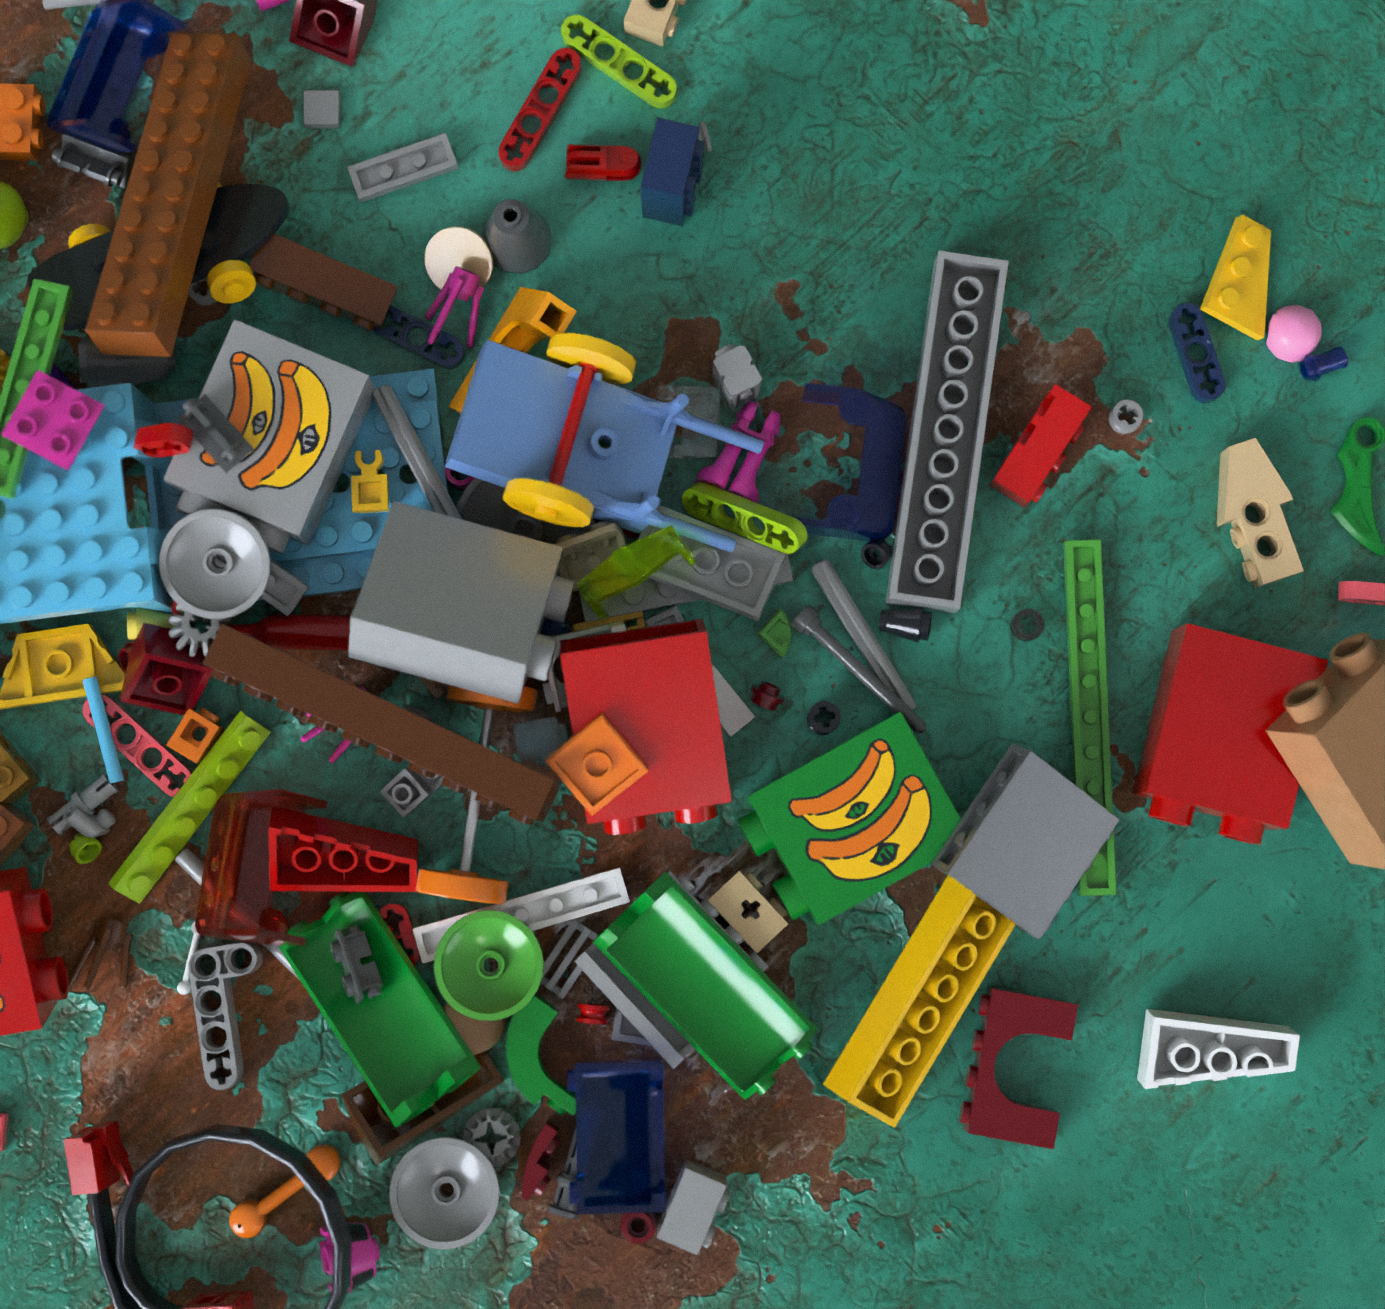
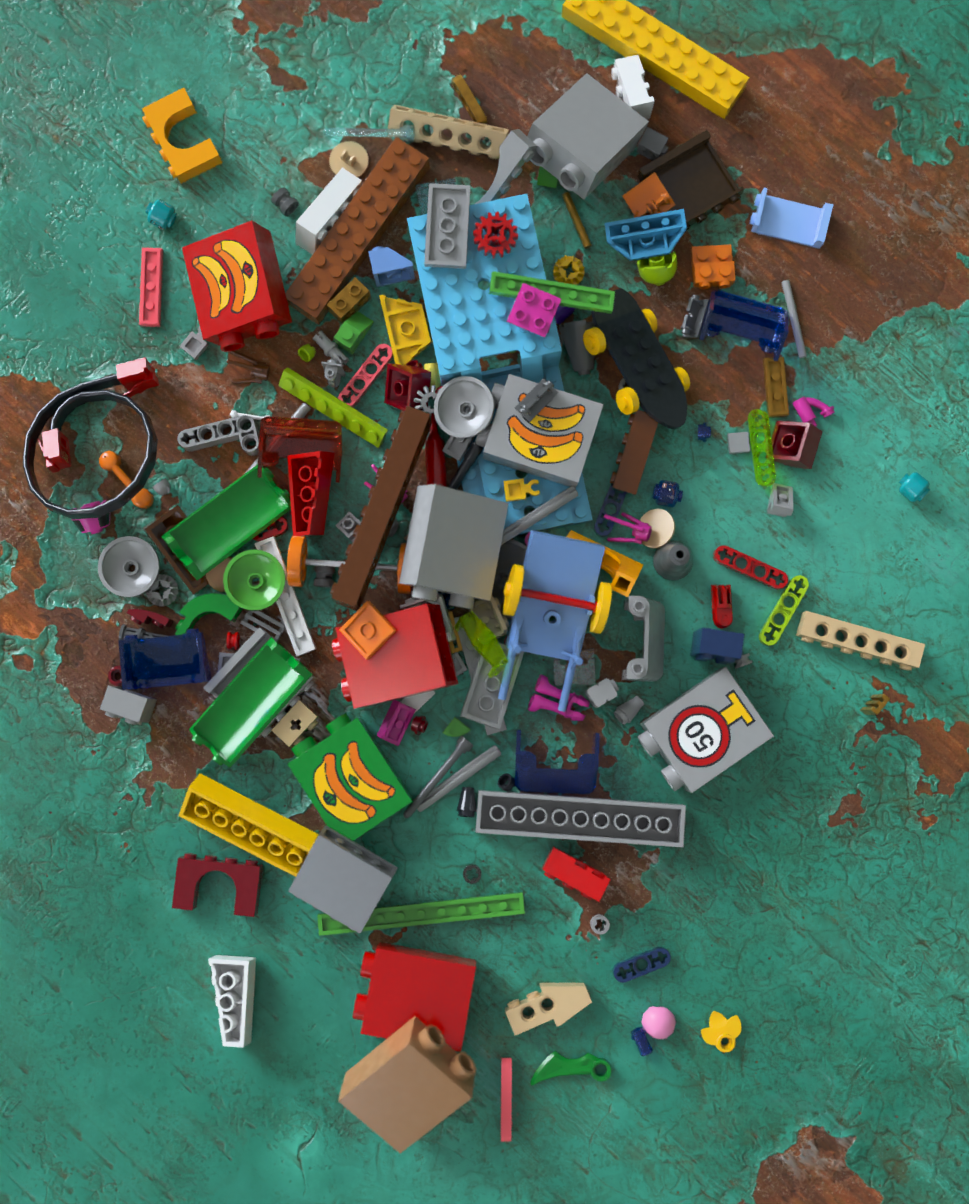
camera: 90 degrees right, 0 degrees up
light grey arm [63,806,116,838] -> none
medium azure bar [83,676,124,784] -> none
dark orange brick [85,33,251,357] -> none
red beam [133,423,194,458] -> none
orange brick [166,707,225,764] -> none
dark grey hinge [330,925,383,1005] -> none
light grey plate [347,133,459,203] -> none
clear light blue brick [513,717,570,767] -> none
lime beam [681,482,808,554] -> none
black bush [807,701,841,735] -> none
yellow wing [1200,214,1271,340] -> none
none -> light grey hinge [153,478,171,496]
none -> light grey plate [179,326,209,360]
none -> dark grey wheel [313,566,335,588]
none -> light grey hinge [321,360,346,388]
none -> bright green slope [333,311,374,355]
none -> dark pink slope [377,700,416,746]
none -> black piece [447,441,483,490]
none -> light grey cone [614,696,644,725]
none -> light grey windscreen [622,596,665,682]
none -> light grey brick [637,667,774,793]
none -> clear blue head [652,480,683,508]
none -> clear blue plate [698,422,711,442]
none -> yellow plate [701,1011,741,1053]
none -> clear neon green beam [748,409,776,486]
none -> pearl gold tile [763,357,789,418]
none -> light grey slope [767,483,794,517]

